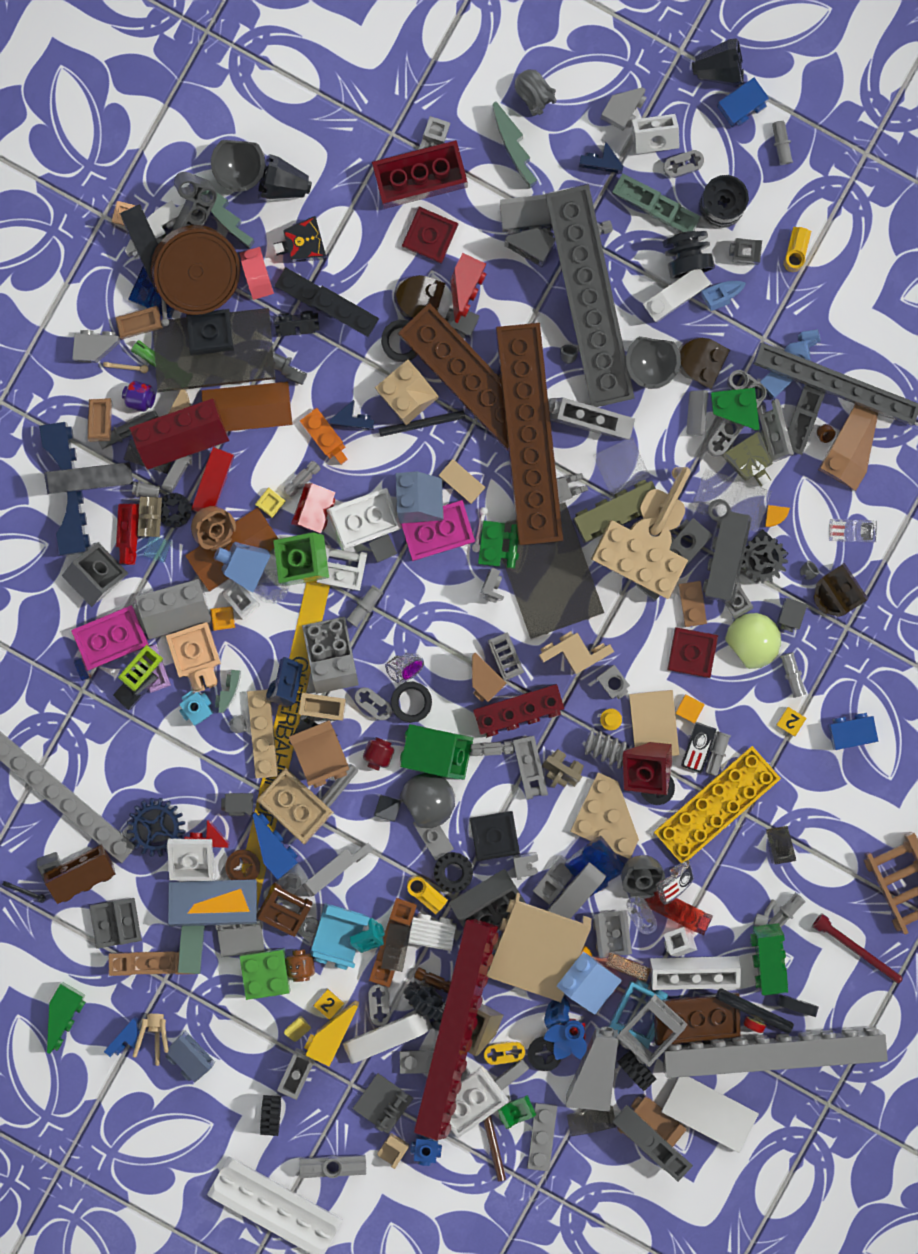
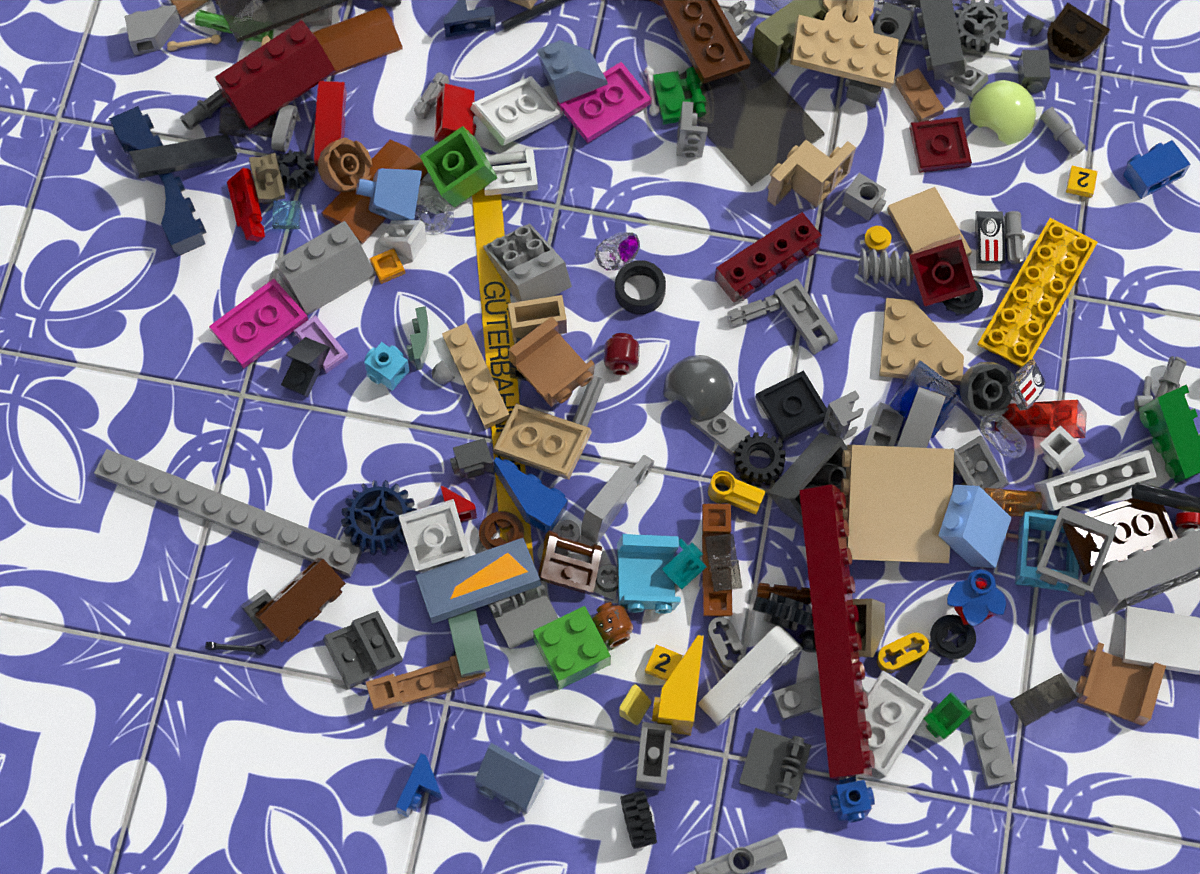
camera: 20 degrees left, 20 degrees down
green slope [47,982,86,1054] -> none
dark grey slope [61,542,129,607] -> none
clear blue tile [74,658,92,681] -> none
medium nougat tile [88,398,112,442] -> none
lime slope [118,644,163,692] -> none
dark purple head [122,381,156,412] -> none
light grey pin [132,480,160,498] -> none
tan plant [133,1014,169,1066] -> none
light nougat plate [166,622,221,692] -> none
light yellow tile [255,487,286,518] -> none
dark blue plate [266,657,303,708] -> none
orange hinge [300,408,348,465] -> none
light grey pin [346,585,383,628] -> none
light grey beam [355,687,392,720] -> none
dark grey slope [369,534,397,563] -> none
black slope [374,794,401,822] -> none
tan panel [377,1133,409,1169] -> none
green slope [400,724,474,780] -> none
white brick [408,913,456,951] -> none
tan tile [438,459,486,504] -> none
medium nougat slope [472,652,507,702] -> none
reddish brown bar [483,1115,506,1182] -> none
light grey slope [488,632,524,681] -> none
dark tan hips [542,749,584,788] -> none
blue plate [544,996,570,1029] -> none
light grey slope [566,1026,618,1112] -> none
dark grey slope [612,1105,693,1182] -> none
black tyre [617,1050,657,1091] -> none
light orange tile [675,694,705,724] -> none
clear smoke slope [766,826,796,865] -> none

